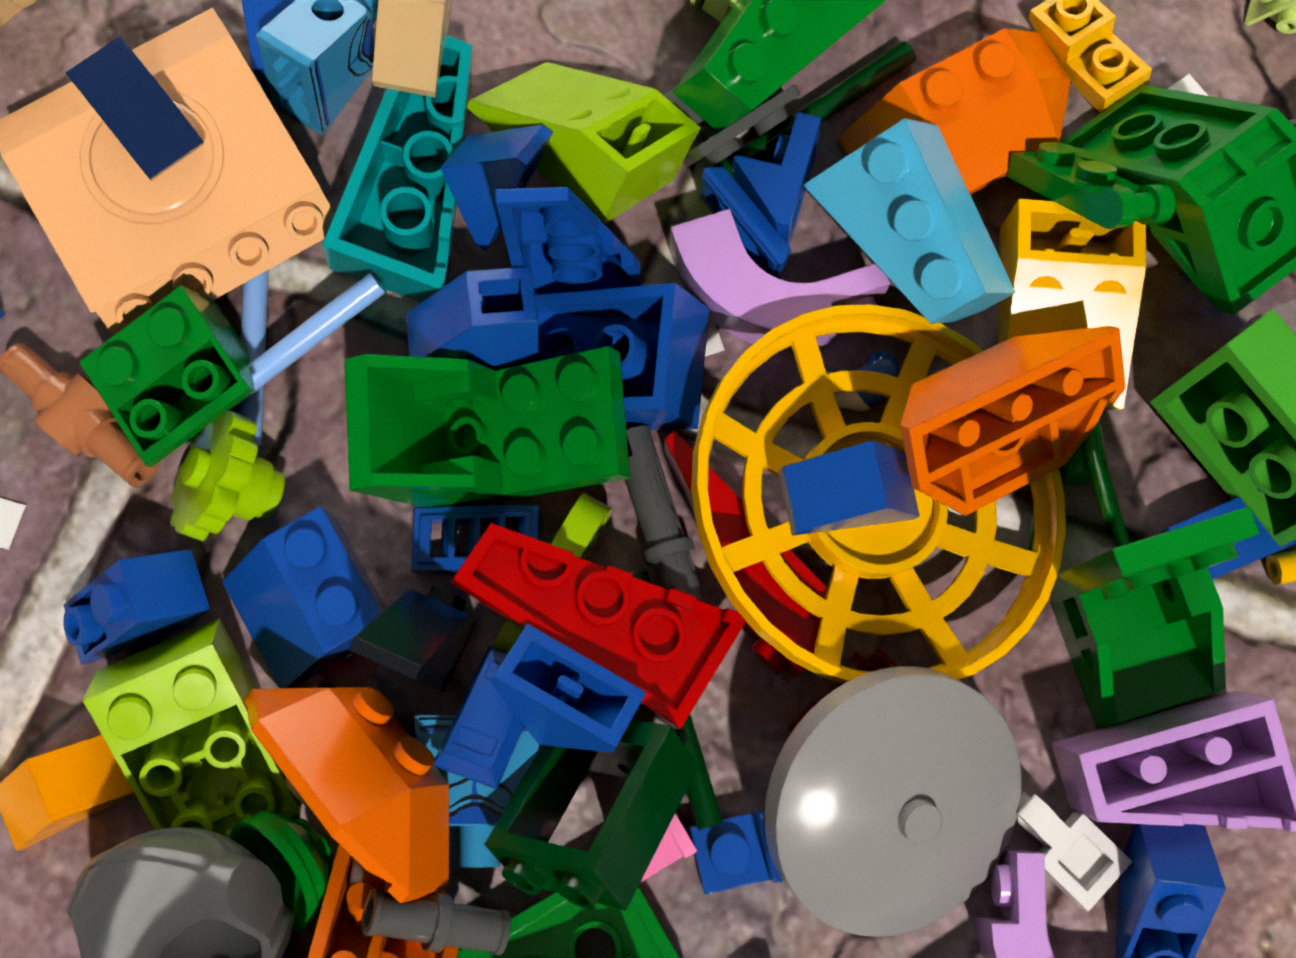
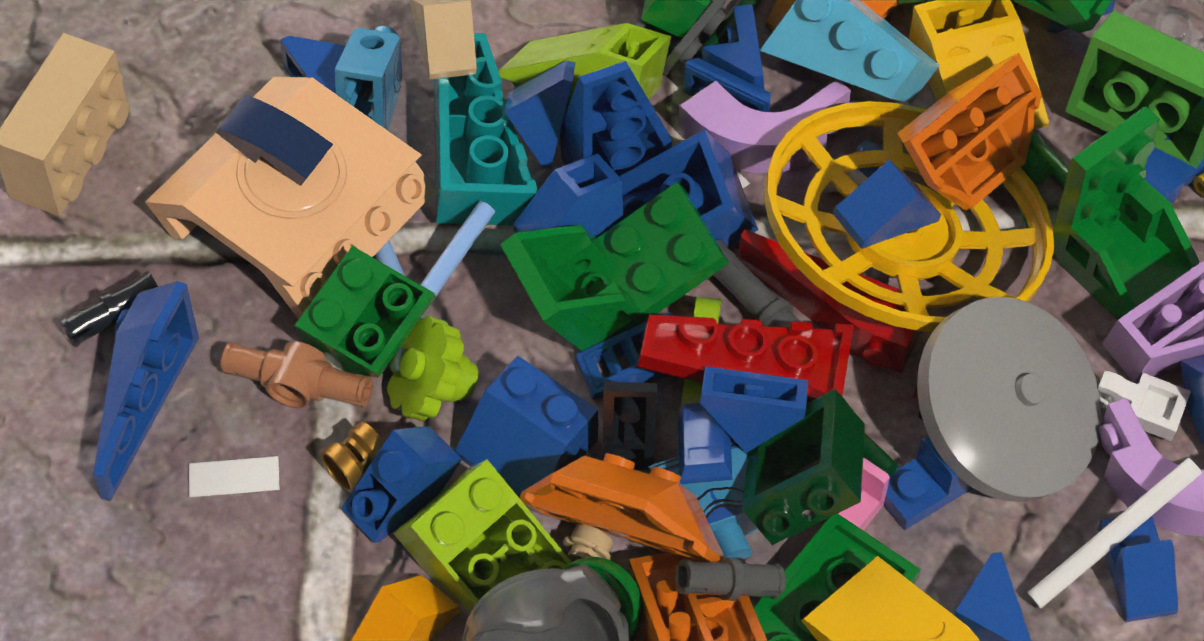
camera: 20 degrees left, 20 degrees down
none -> pearl gold wheel [320,422,385,493]

